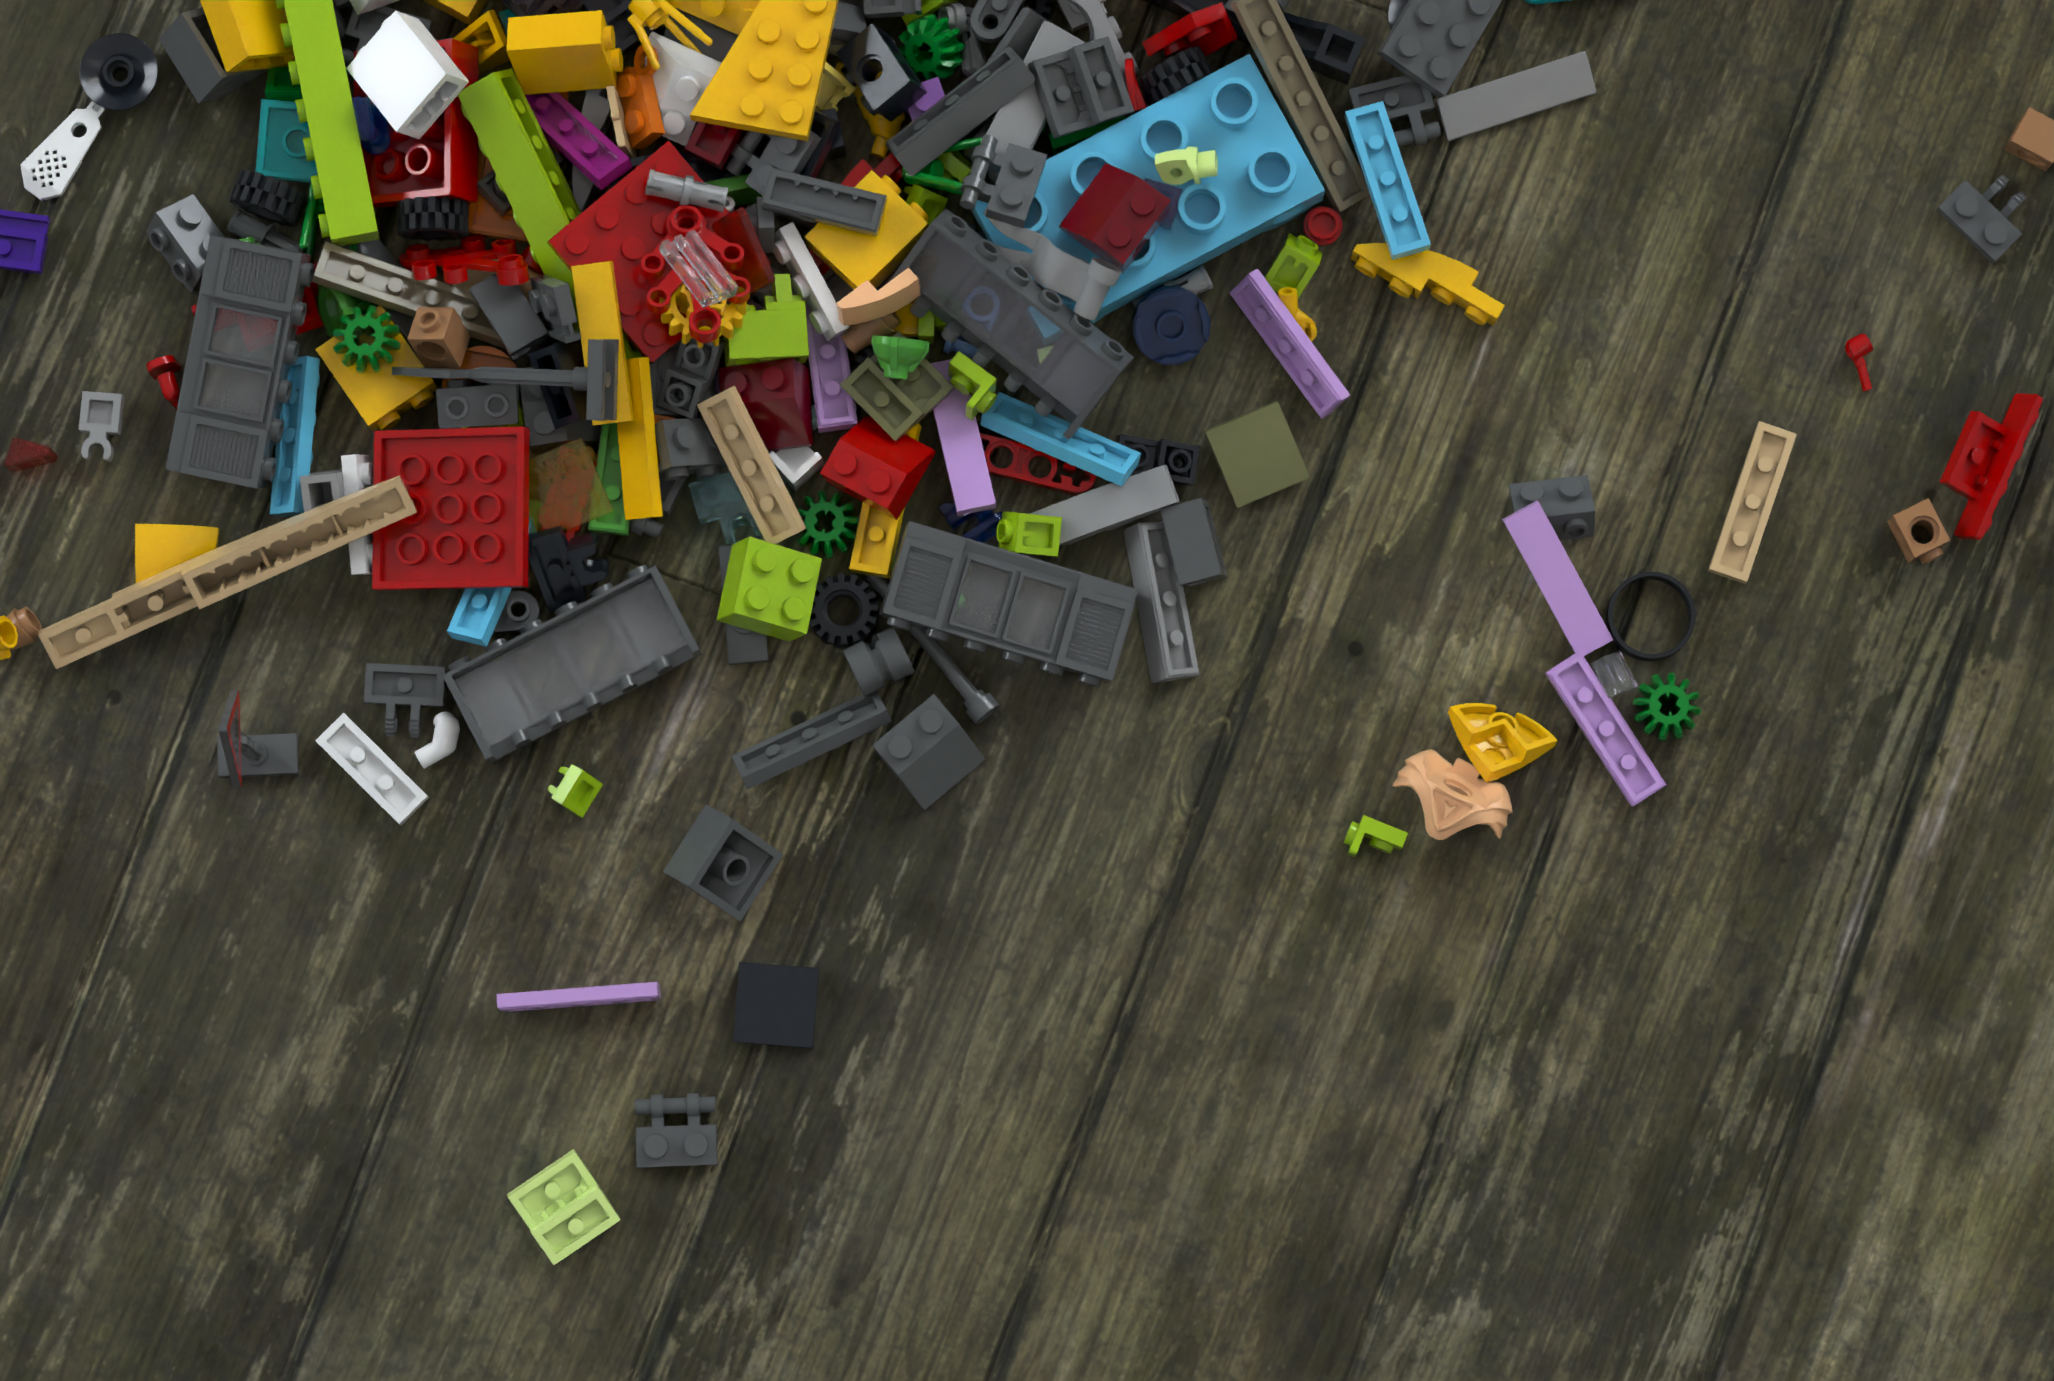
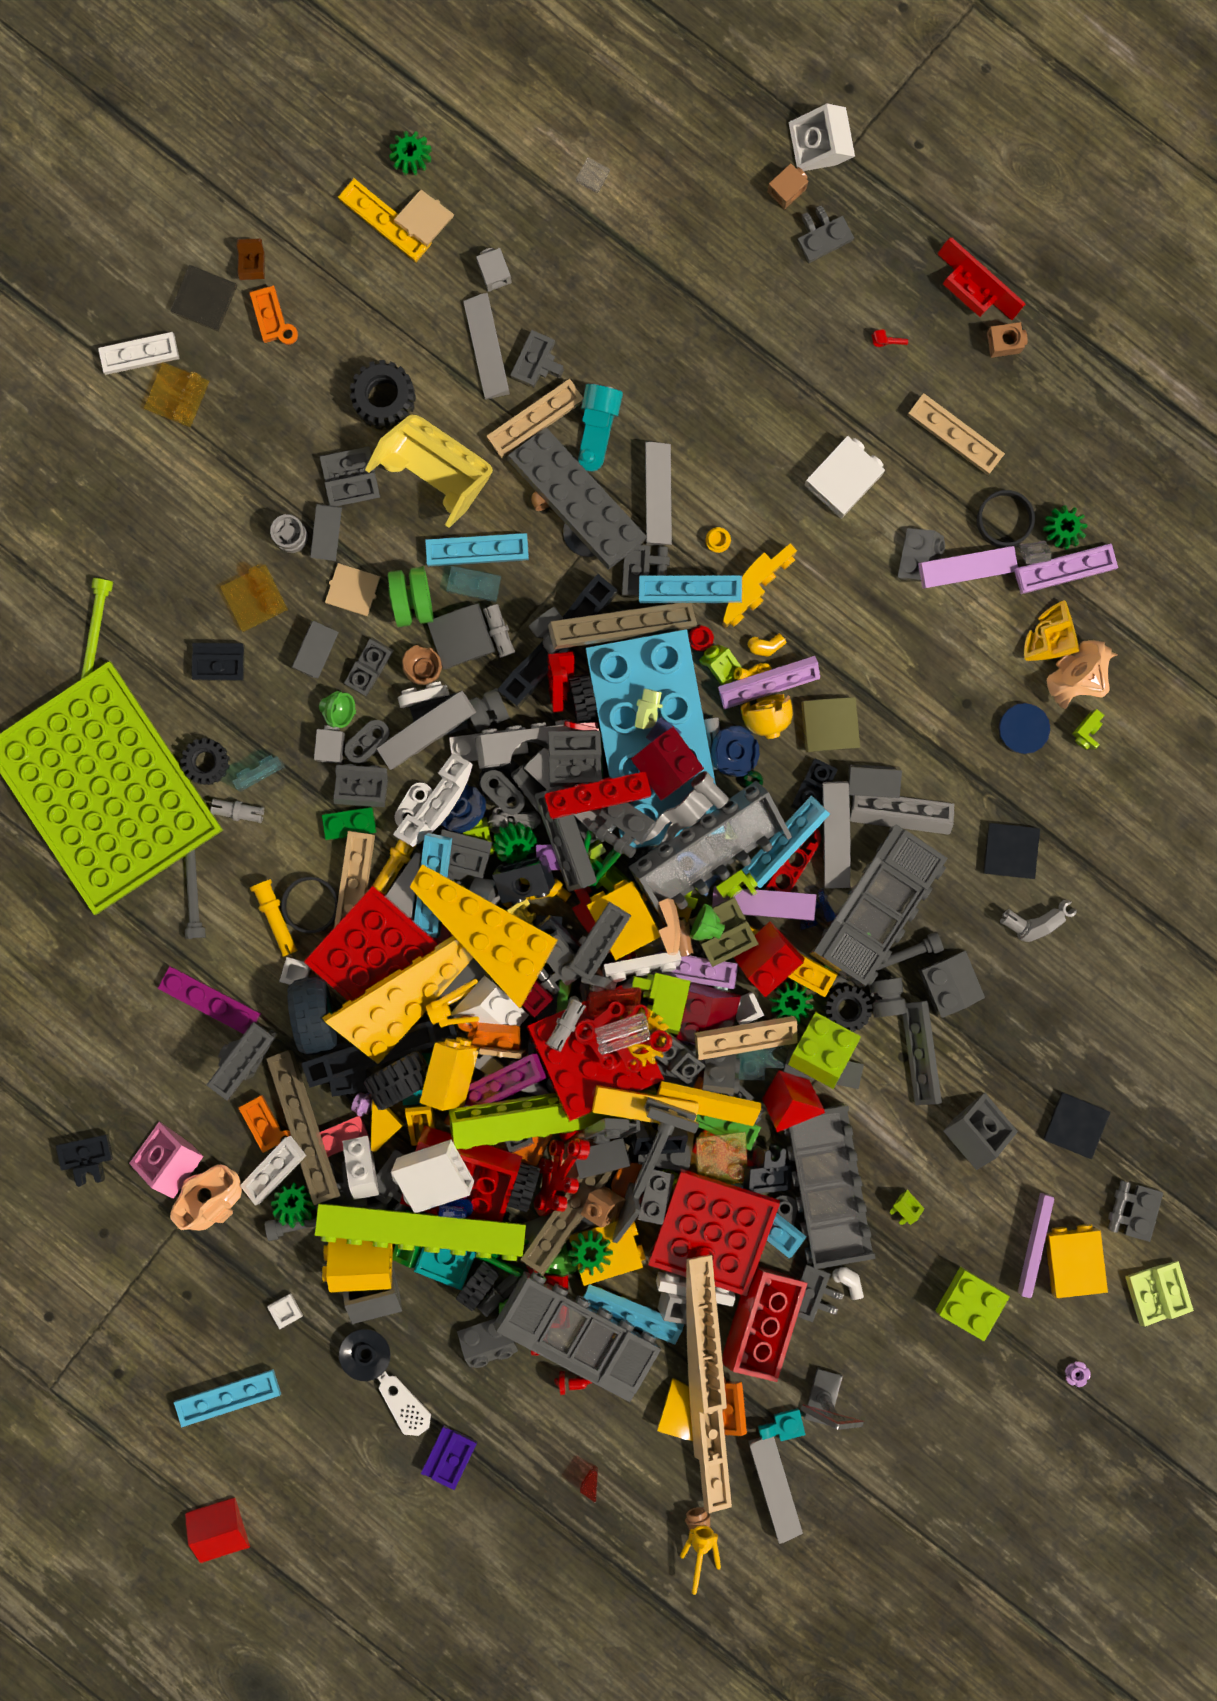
camera: 75 degrees left, 5 degrees up
light grey plate [79,391,125,462] -> none
white plate [315,713,429,825] -> none
lime bracket [996,511,1062,557] -> none
none -> red bracket [545,772,651,819]
none -> yellow plate [705,527,731,553]
none -> red slope [722,1266,808,1382]
none -> orange hinge [722,1377,747,1436]
none -> yellow cylinder [741,694,793,739]
none -> dark green hinge [743,771,763,788]
none -> yellow arm [748,633,787,657]
none -> light grey slope [749,1437,803,1544]
none -> teal plate [758,1408,806,1441]
none -> red slope [762,1071,825,1132]
none -> white brick [804,436,885,519]
none -> lime brick [935,1266,1010,1341]
none -> black tile [983,823,1040,879]
none -> dark blue tile [998,703,1050,754]
none -> light grey arm [1000,900,1077,942]
none -> yellow brick [1045,1224,1108,1298]
none -> lavender plate [1065,1361,1091,1387]

